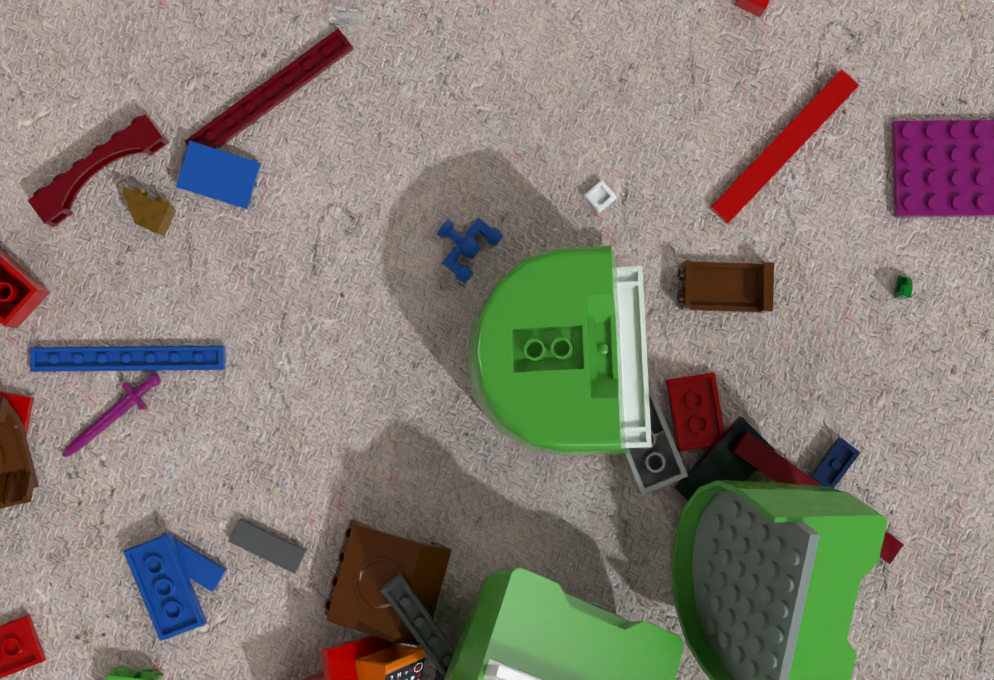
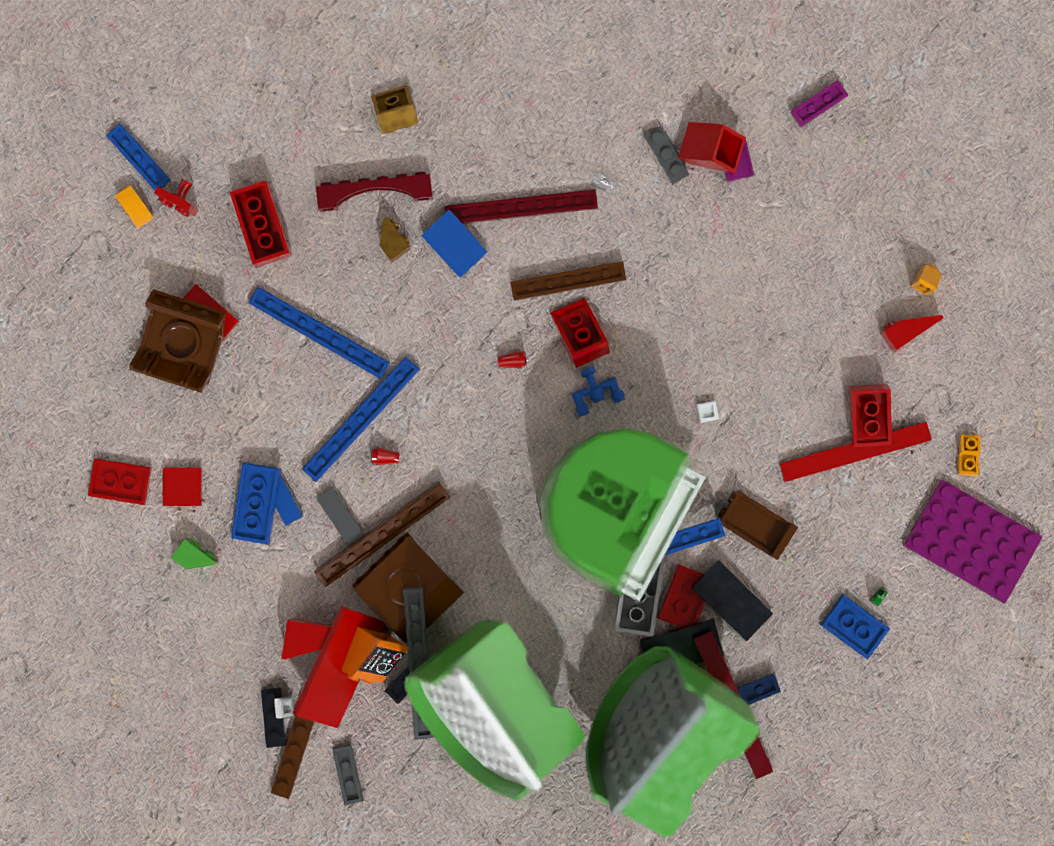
camera: 30 degrees right, 0 degrees up
magenta sword [62,373,161,457] -> none
none -> red tile [163,468,202,506]
none -> blue tile [302,357,420,482]
none -> reddish brown tile [314,481,451,587]
none -> pearl gold slope [371,85,419,134]
none -> red cone [371,447,399,466]
none -> red cone [498,350,527,369]
none -> reddish brown plate [510,261,627,301]
none -> red slope [550,298,610,368]
none -> blue tile [664,518,725,556]
none -> black tile [691,560,773,641]
none -> blue tile [820,594,890,660]
none -> red slope [848,384,892,447]
none -> light orange slope [958,434,980,477]

